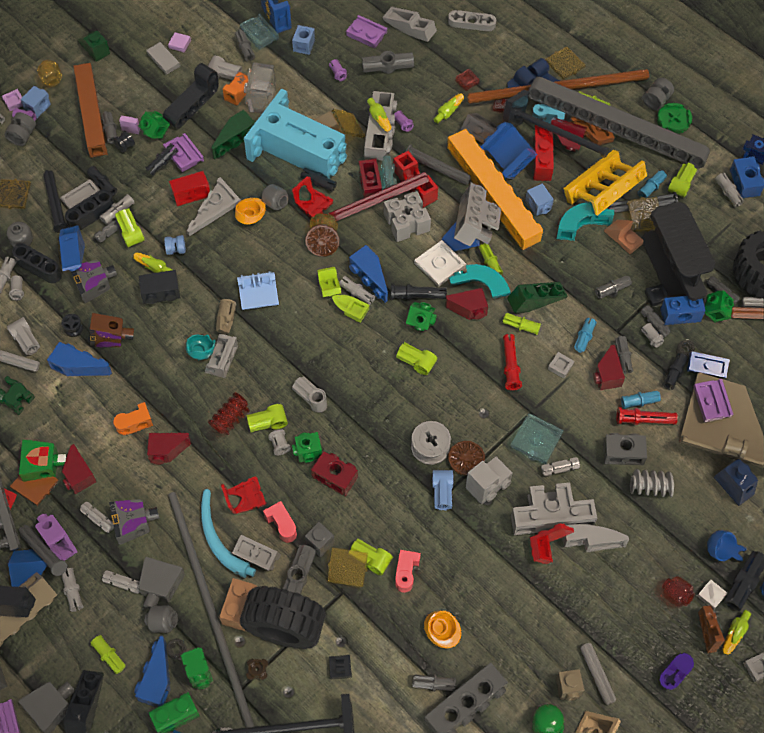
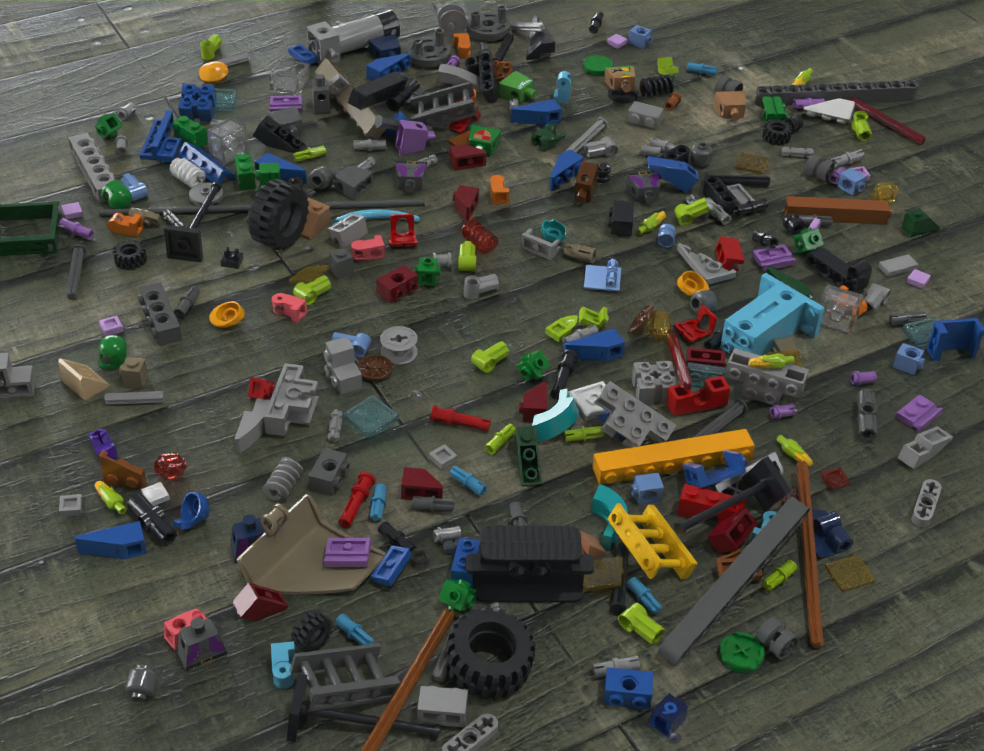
camera: 105 degrees right, 20 degrees down
dark grey piece [283,545,316,595] -> none

